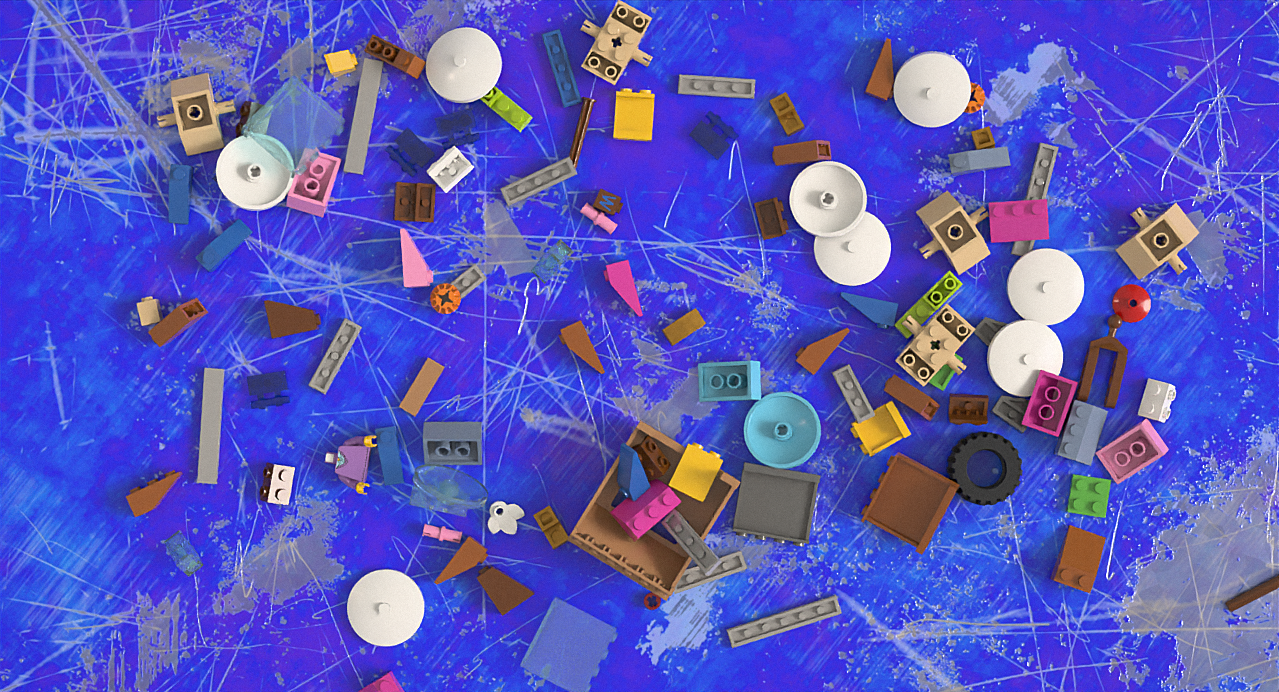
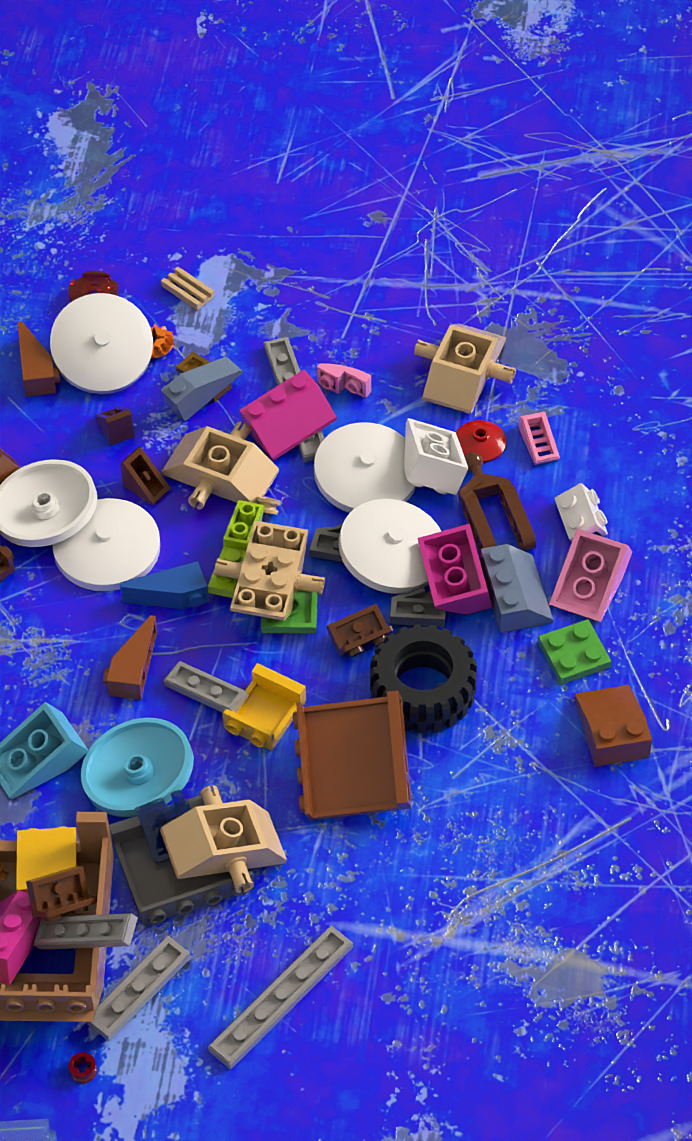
camera: 25 degrees left, 35 degrees down
dark orange slope [884,374,940,422] -> none
none -> reddish brown bracket [26,866,97,922]
none -> clear red plate [68,271,119,303]
none -> slope [95,407,134,446]
none -> reddish brown slope [120,447,171,505]
none -> clear blue plate [135,790,191,863]
none -> tan slope [160,786,287,893]
none -> tan tile [161,267,215,311]
none -> tan bush [257,496,281,515]
none -> bright pink slope [317,363,371,398]
none -> white slope [404,418,468,495]
none -> bright pink slope [518,412,560,465]

